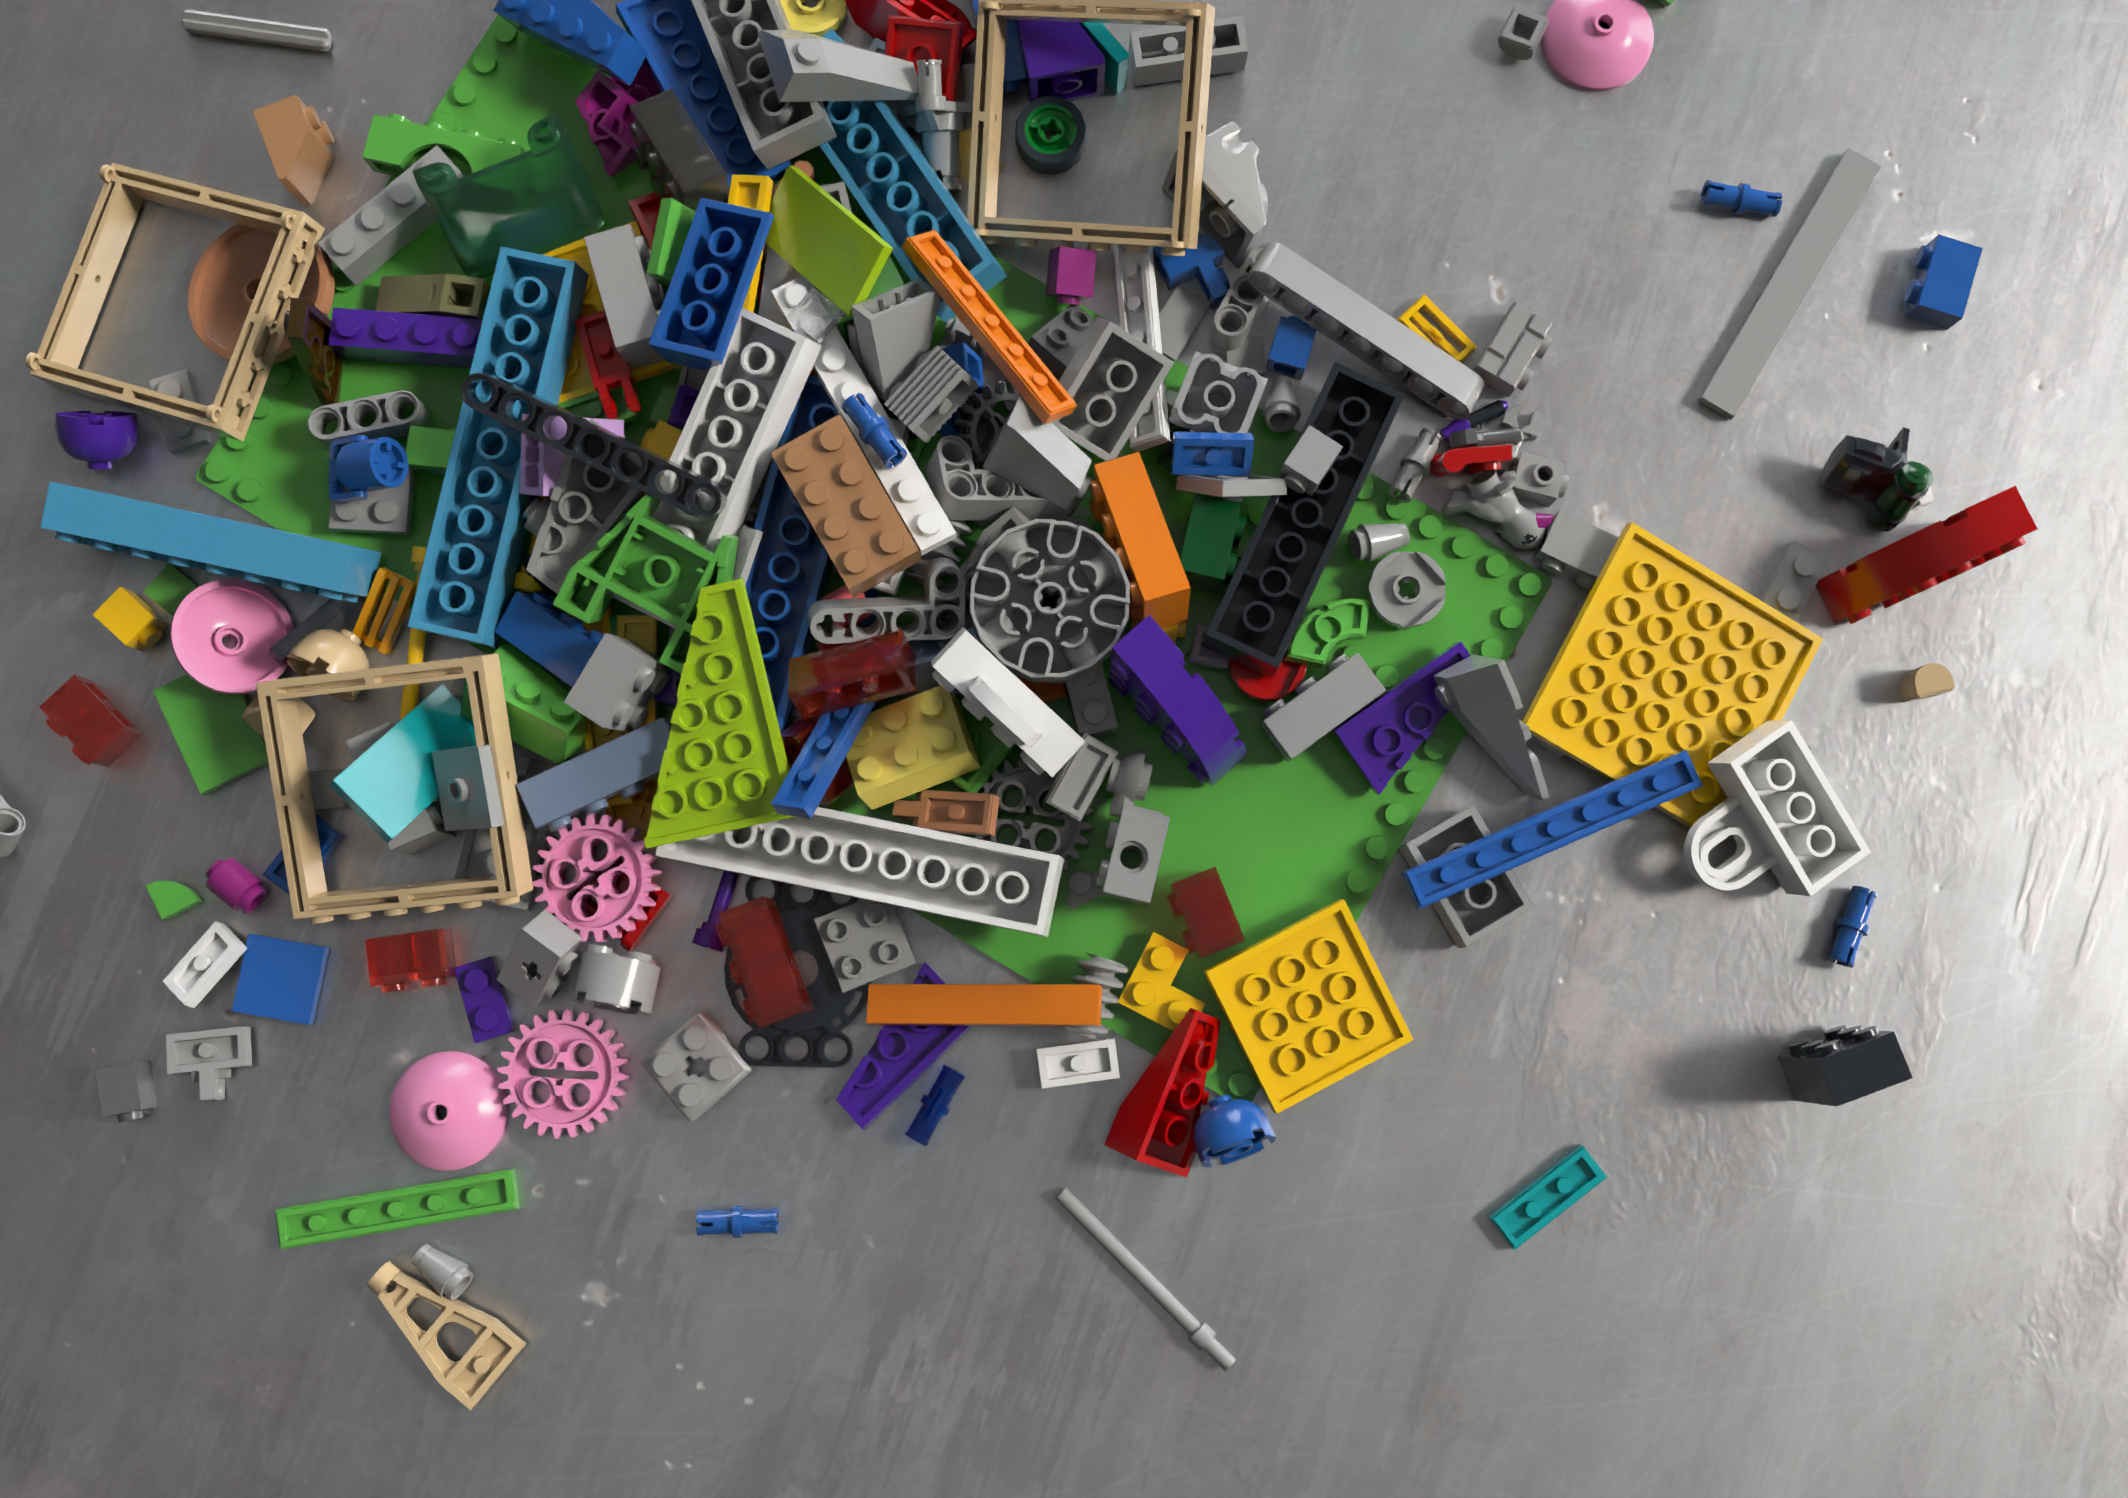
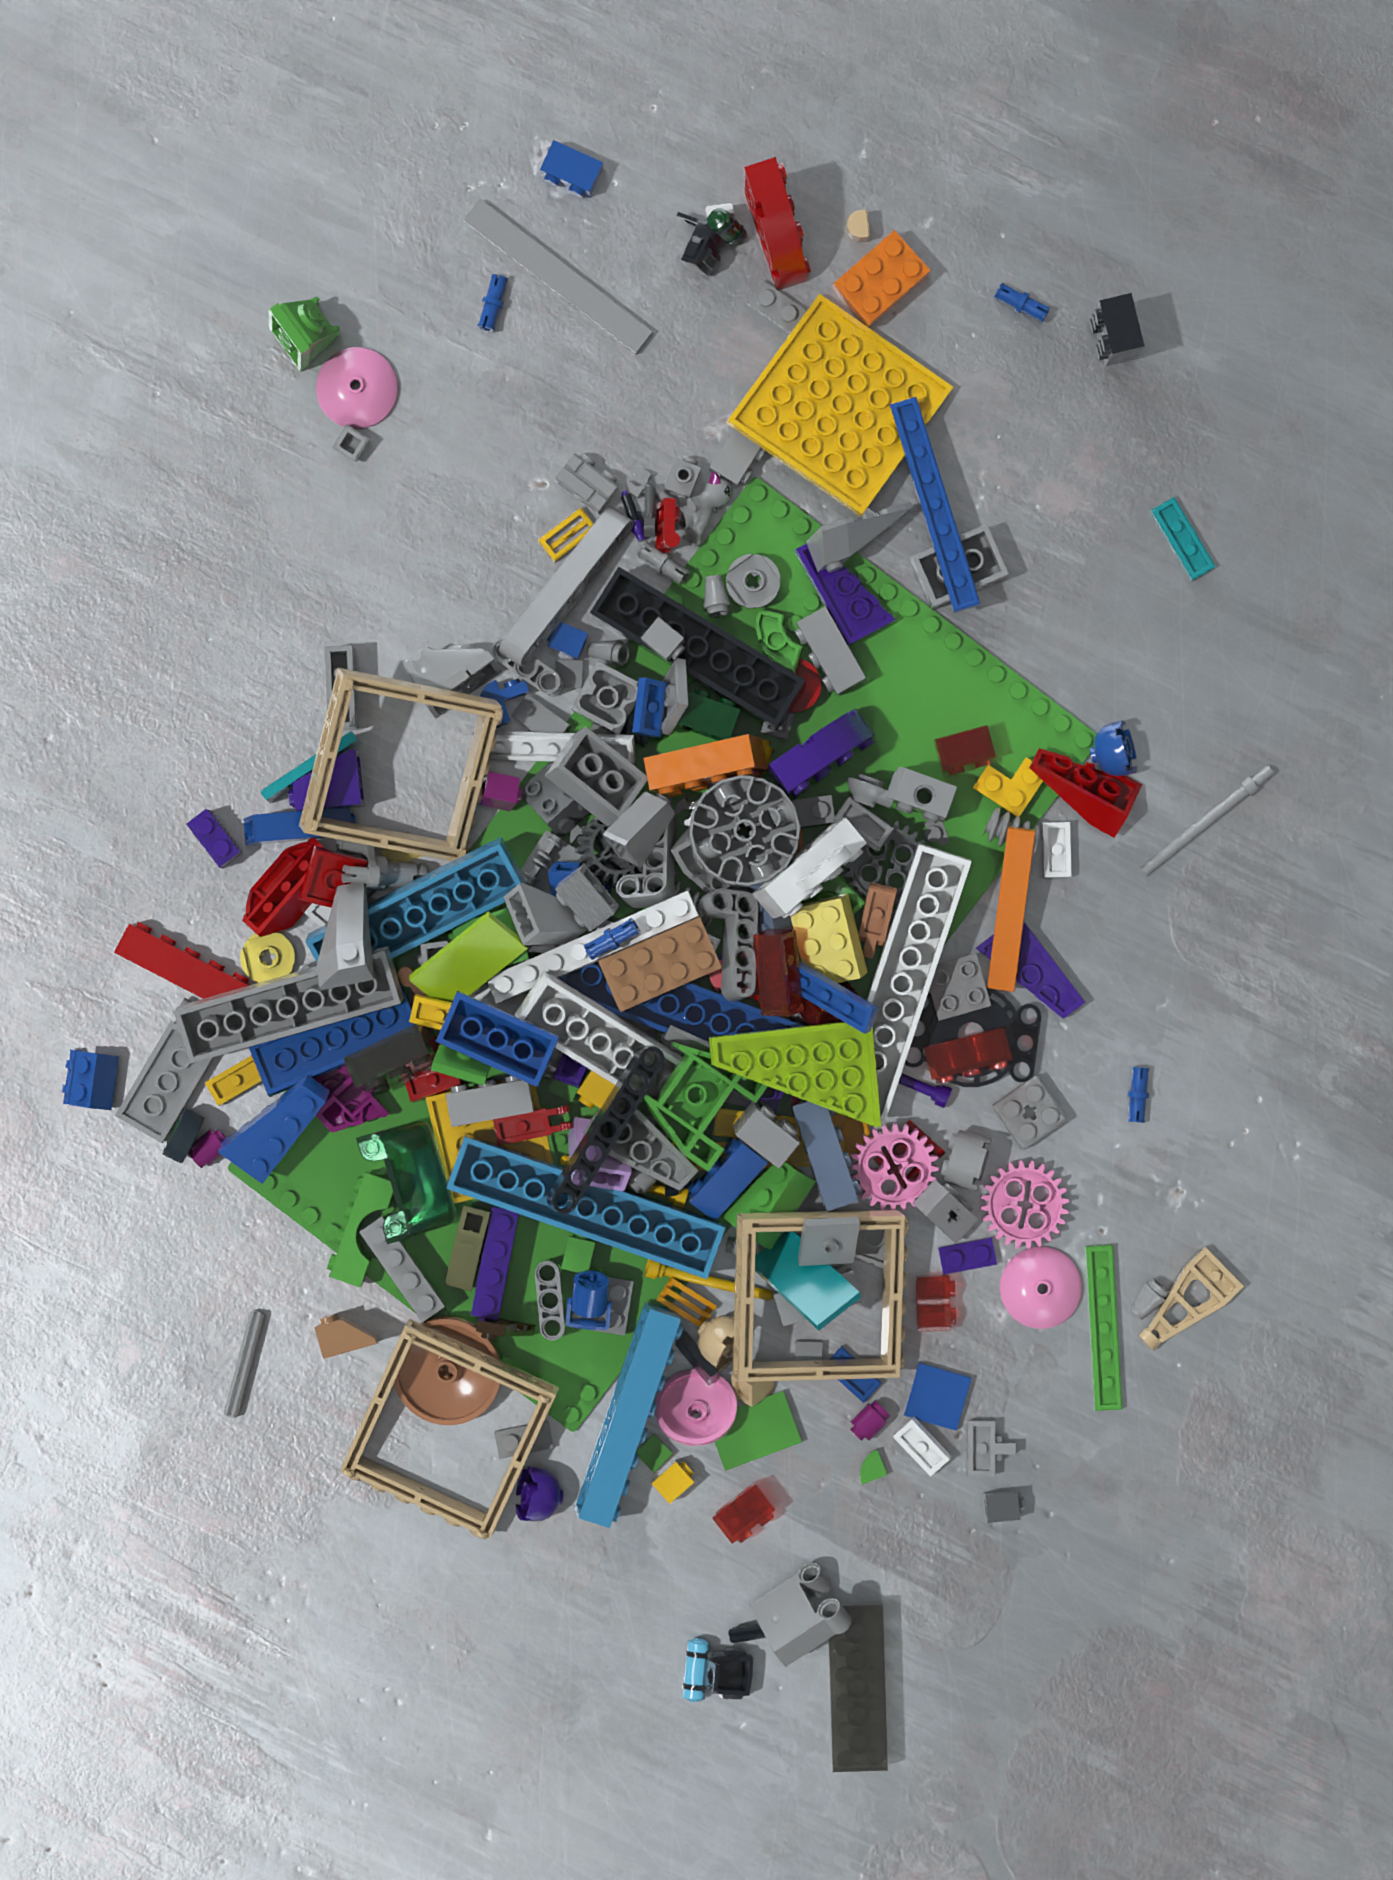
camera: 80 degrees left, 5 degrees up
clear tile [787,287,845,344] -> none
orange tile [901,230,1077,425] -> none
clear blue pin [905,1064,966,1146] -> none
wheel [1015,96,1086,174] -> none
yellow plate [1203,899,1413,1114] -> none
white brick [1684,720,1871,896] -> none
none -> orange brick [832,230,931,328]

